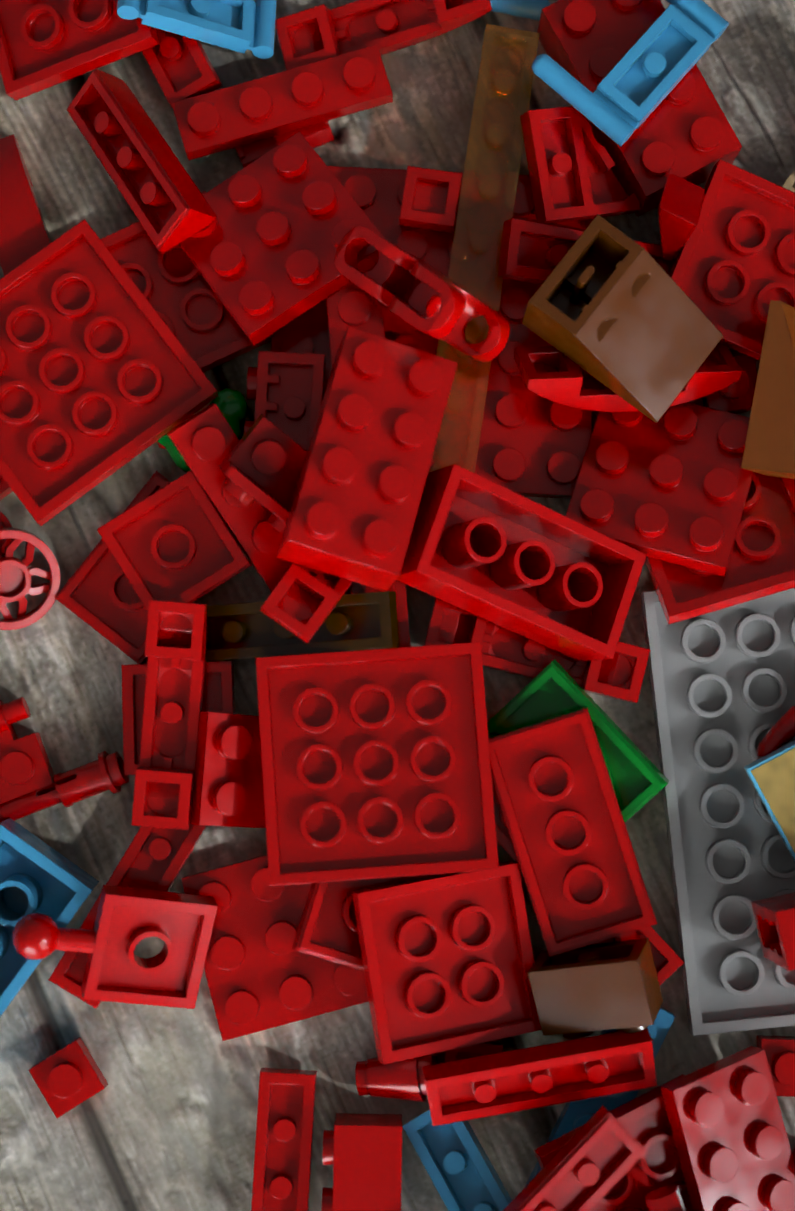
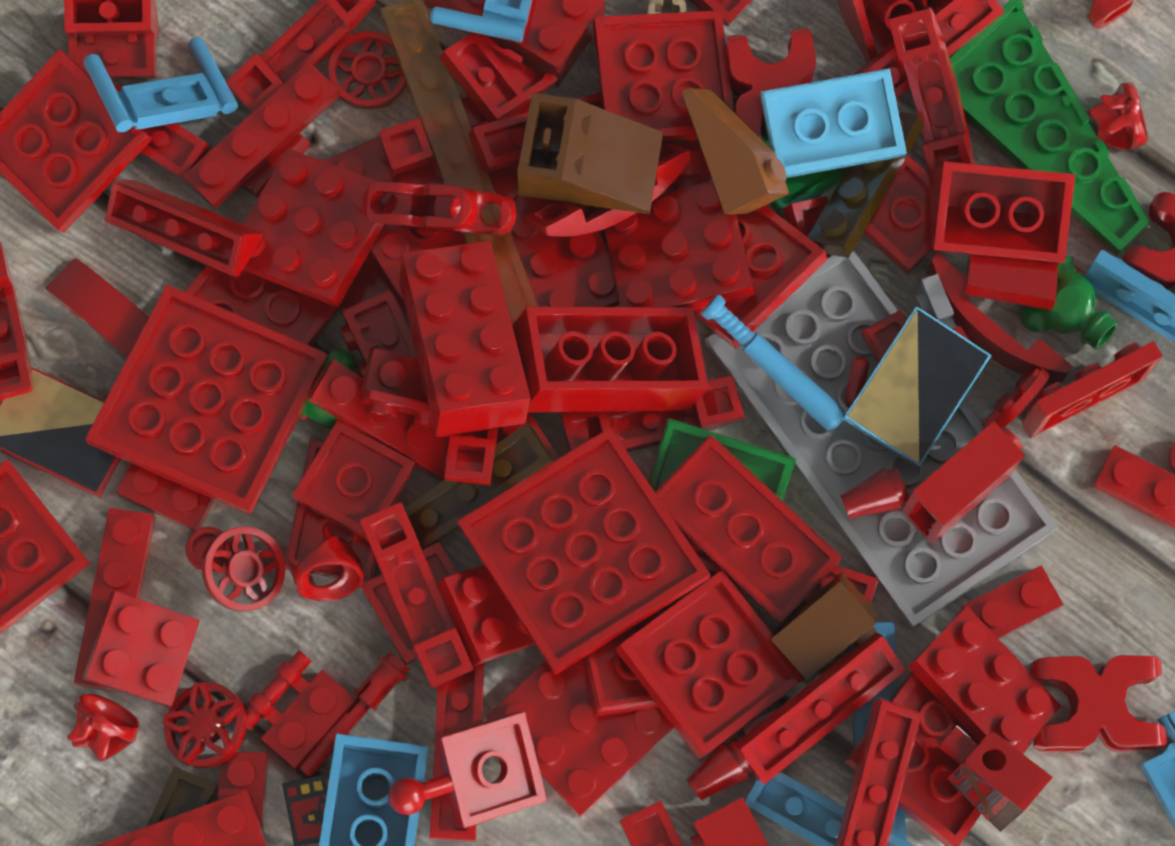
camera: 30 degrees left, 10 degrees down
red slope [658,174,705,261] -> none
none -> red piece [285,526,364,601]
none -> red wheel [328,31,409,109]
none -> dark azure piece [701,294,845,430]
none -> red cone [840,467,909,520]

